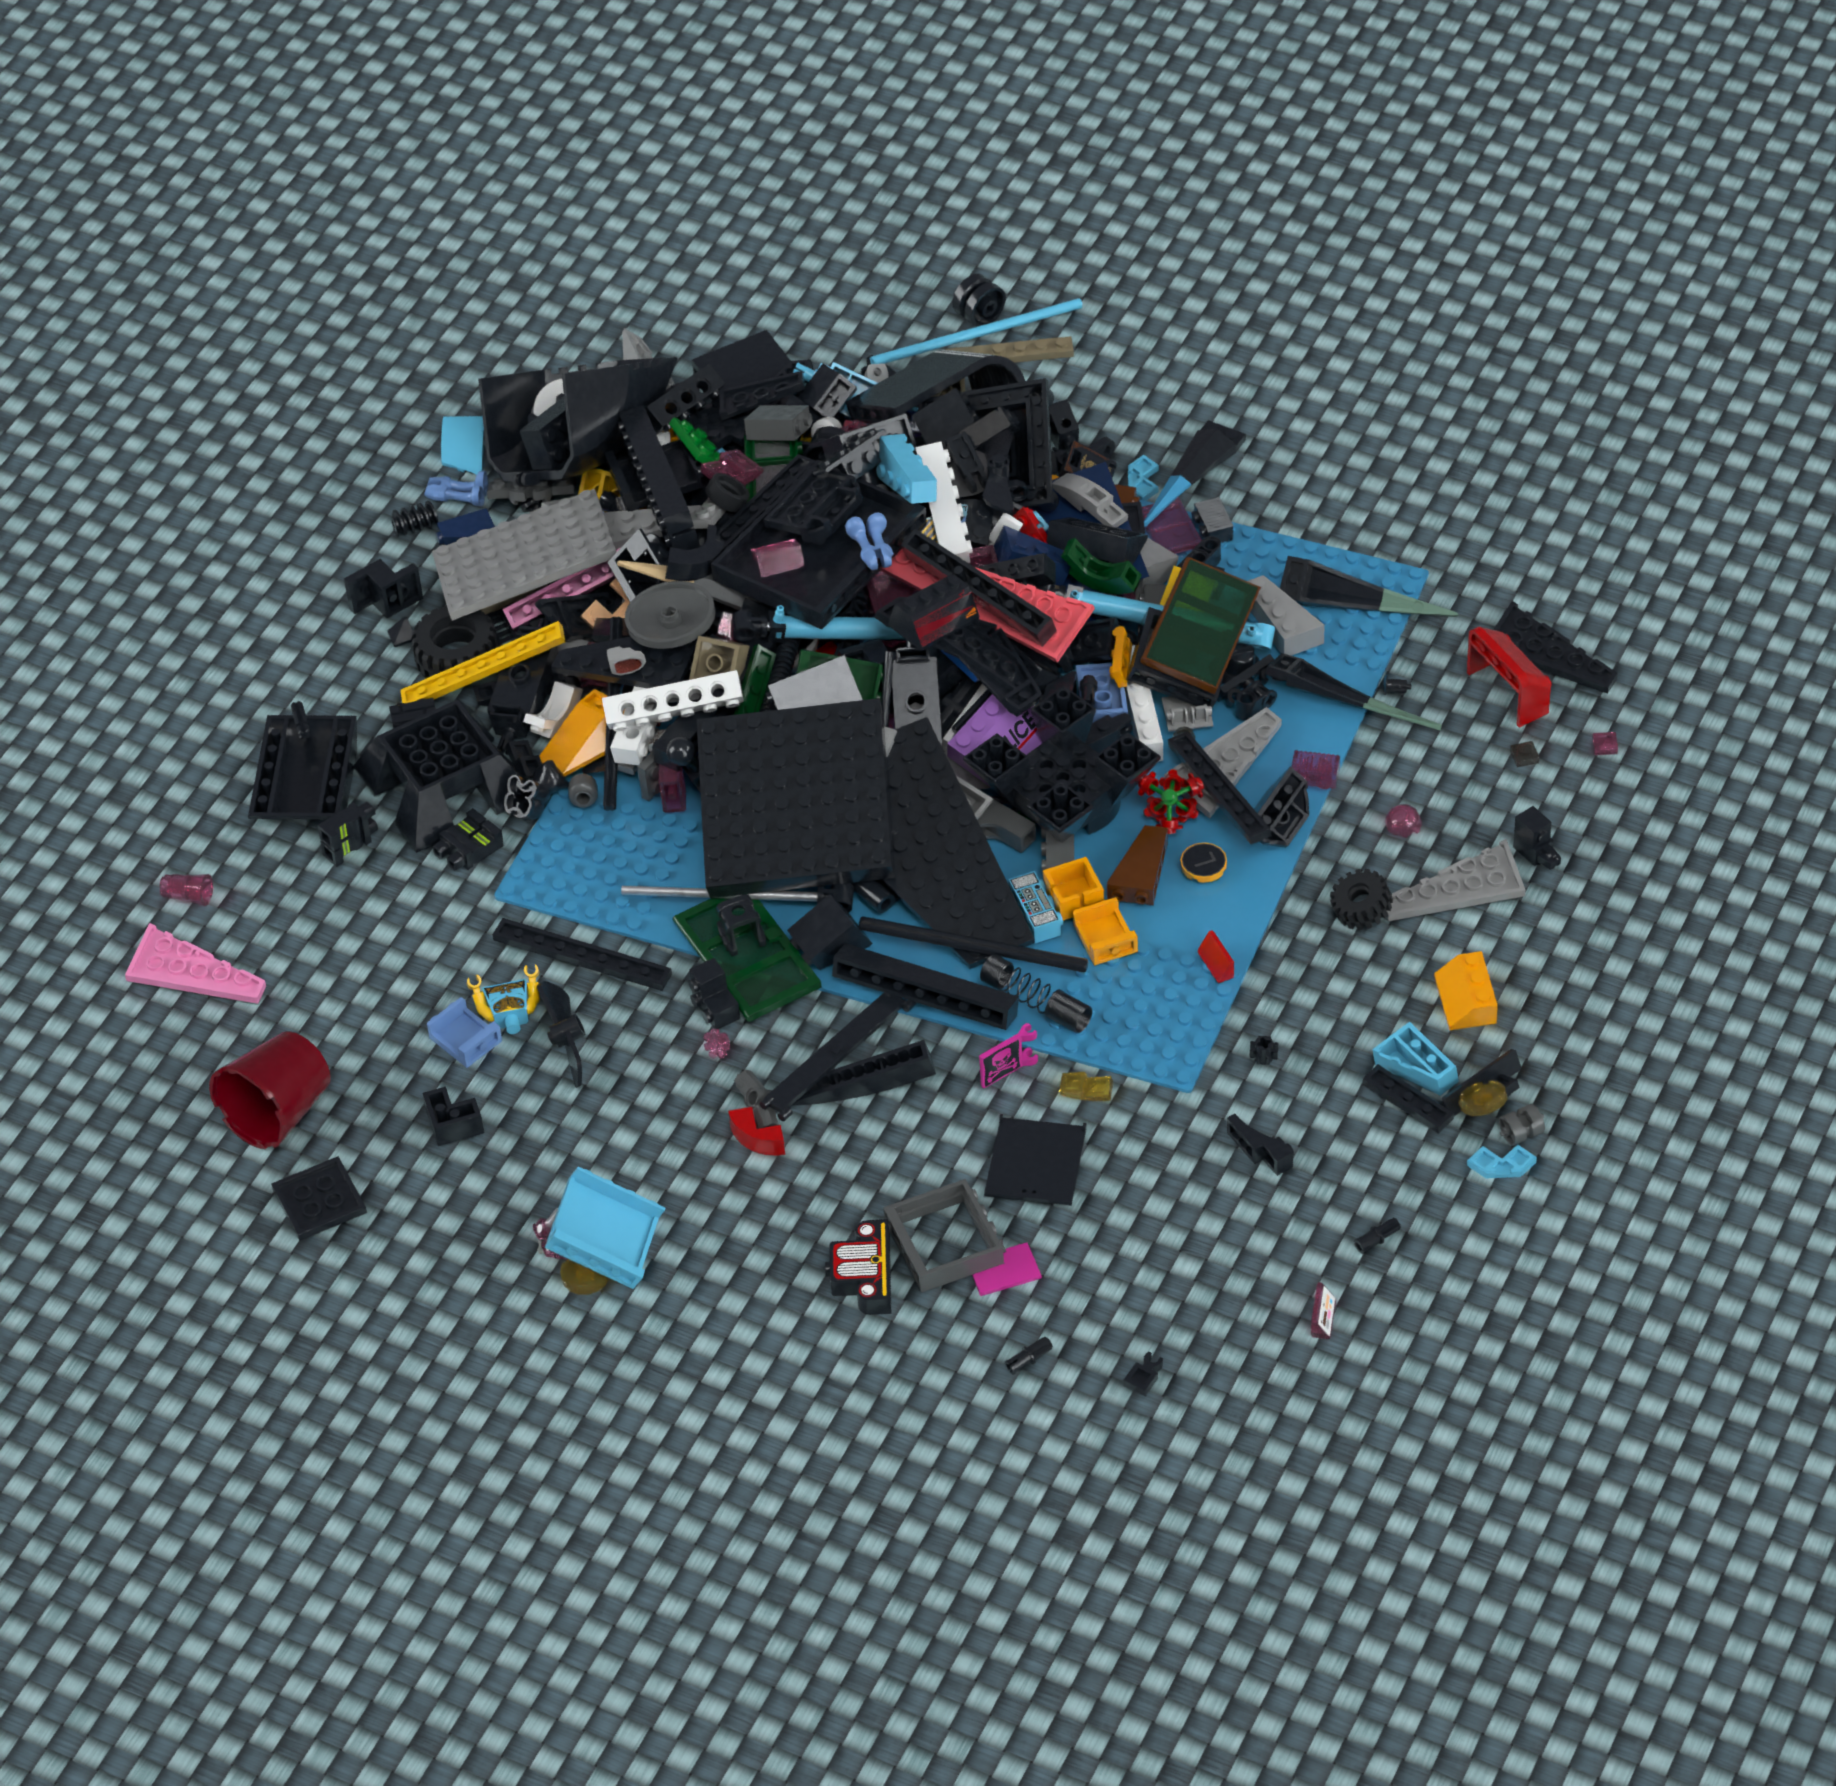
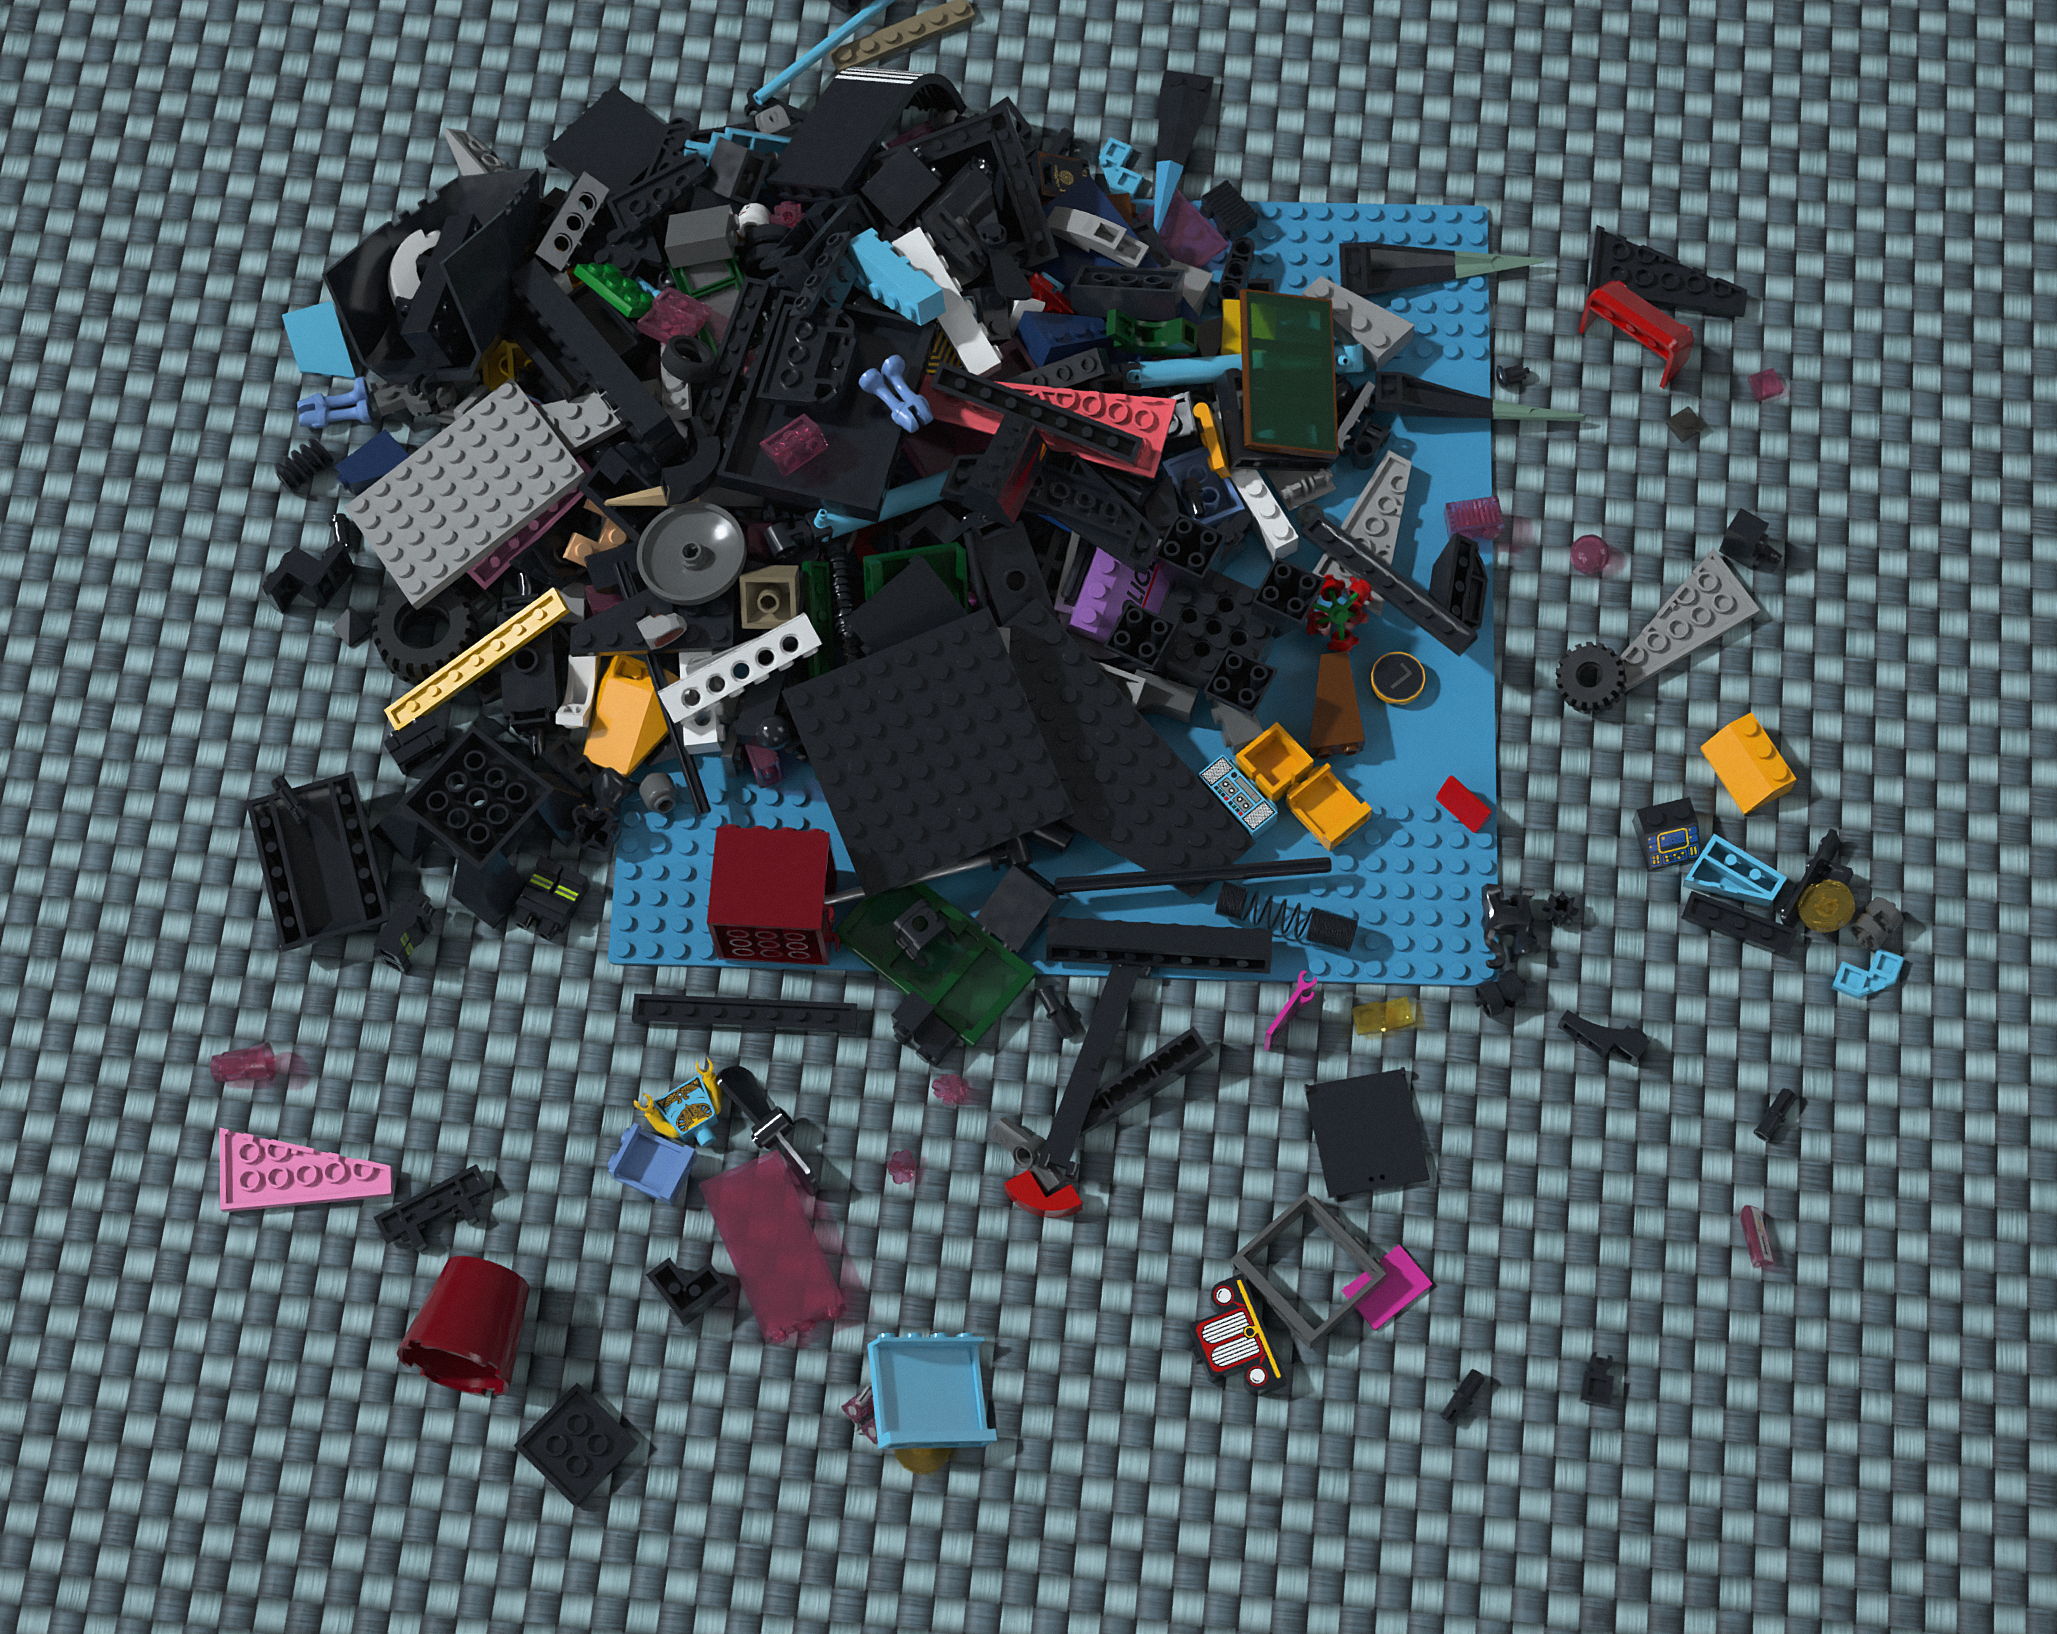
camera: 20 degrees left, 20 degrees up
none -> black pin [329,513,352,548]
none -> black hinge [374,1164,490,1253]
none -> clear pink brick [699,1149,846,1345]
none -> dark red piece [707,824,841,966]
none -> clear pink plant [887,1149,916,1185]
none -> black axle [1036,985,1076,1039]
none -> black wheel [1474,969,1527,1018]
none -> black animal [1481,883,1541,970]
none -> slope [1632,797,1702,871]

